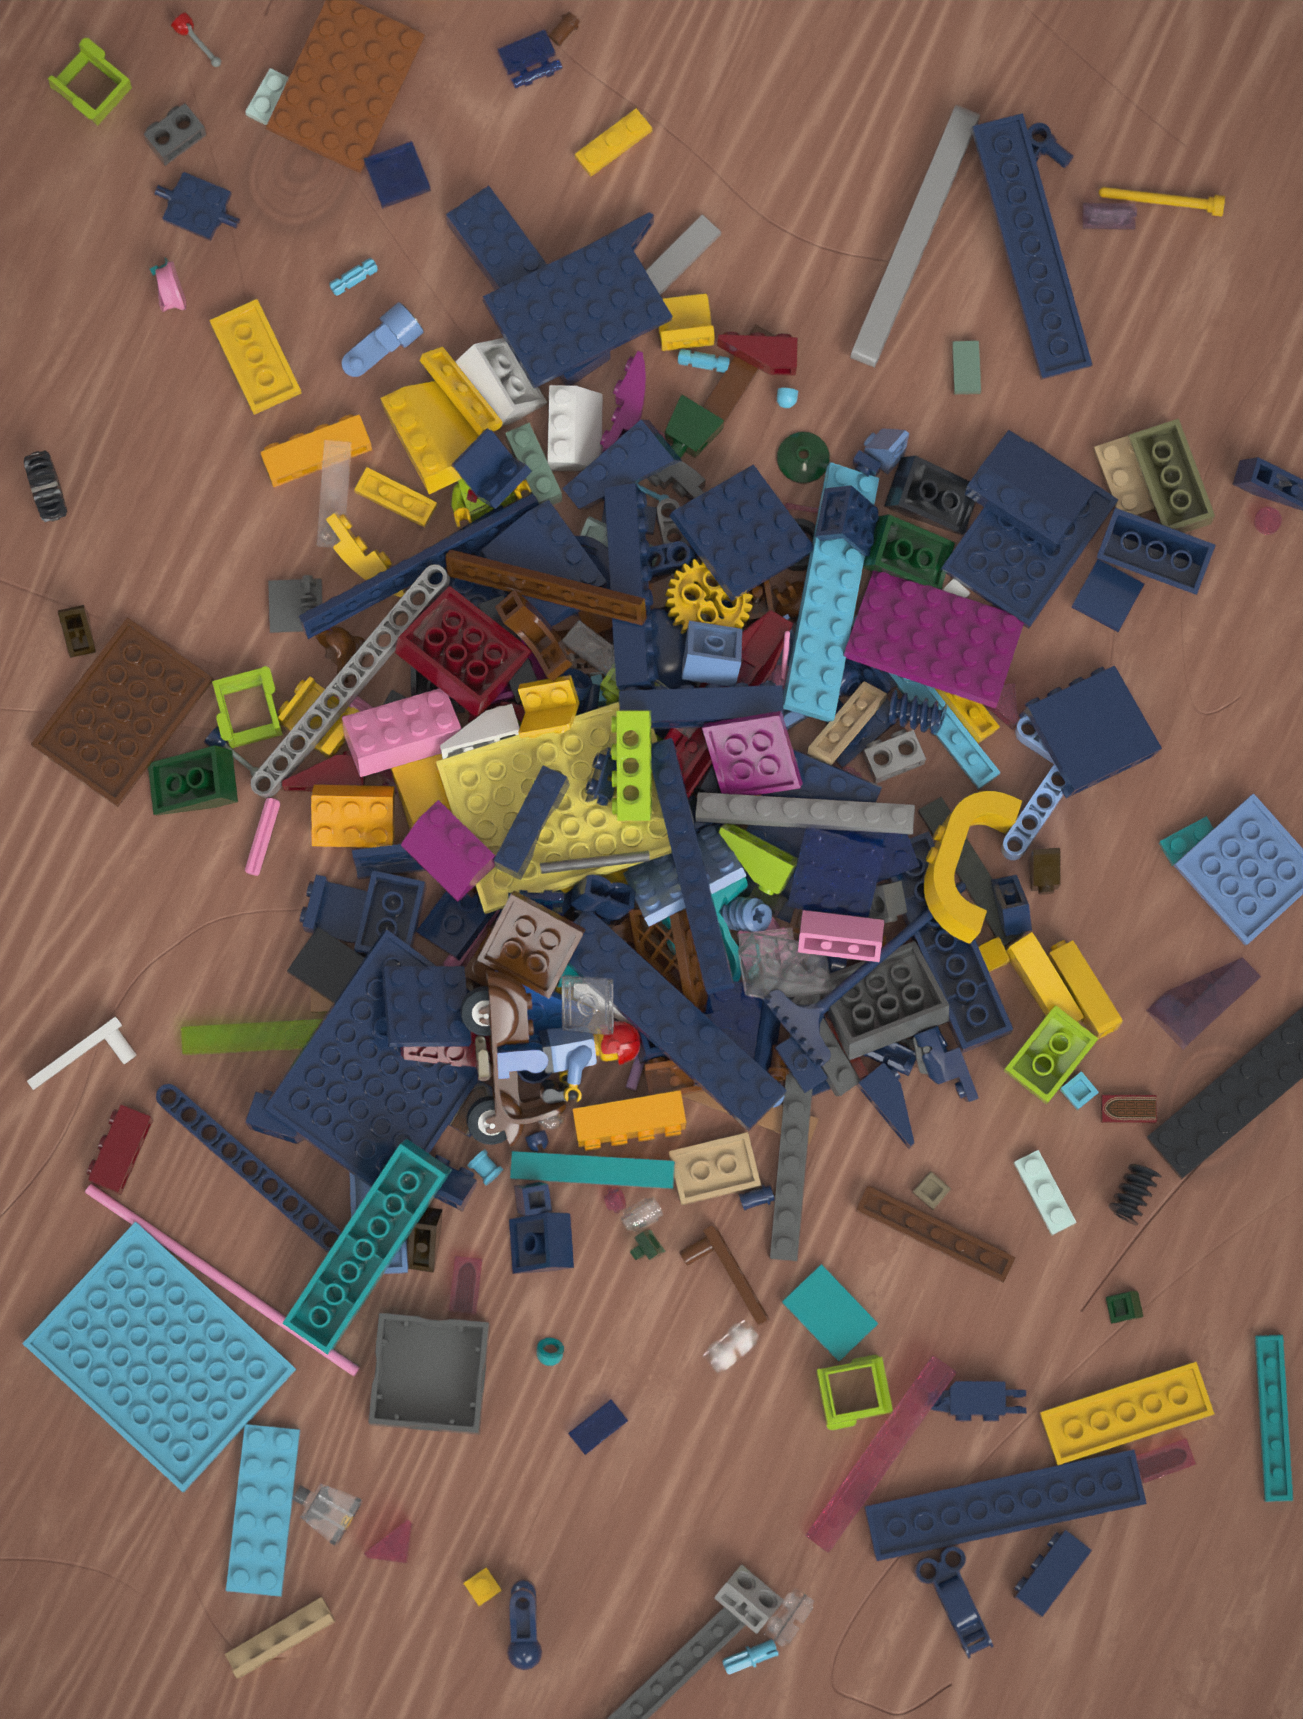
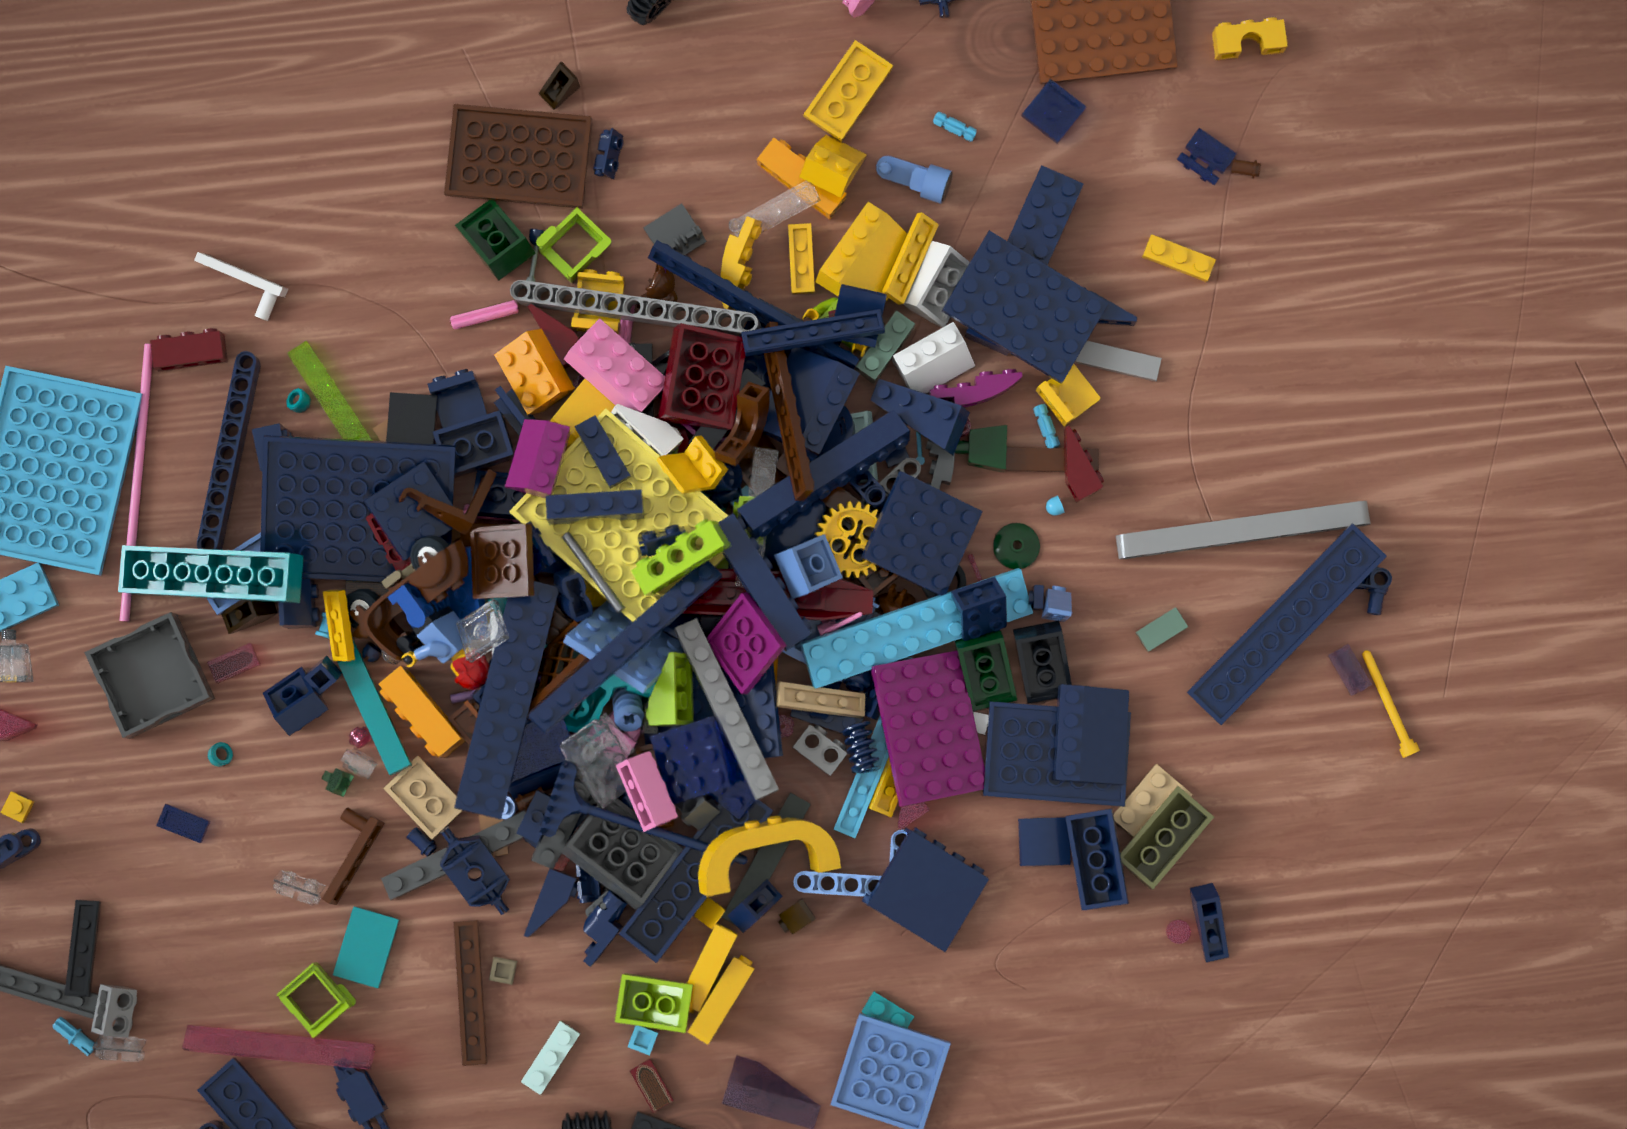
camera: 60 degrees right, 5 degrees up
none -> black tile [64,900,101,997]
none -> teal piece [286,388,311,413]
none -> yellow plate [323,590,355,661]
none -> reddish brown hinge [399,469,497,535]
none -> dark blue plate [440,826,510,915]
none -> dark blue plate [575,415,631,489]
none -> dark blue hinge [593,128,623,180]
none -> dark blue tile [741,309,885,356]
none -> yellow slope [799,134,867,198]

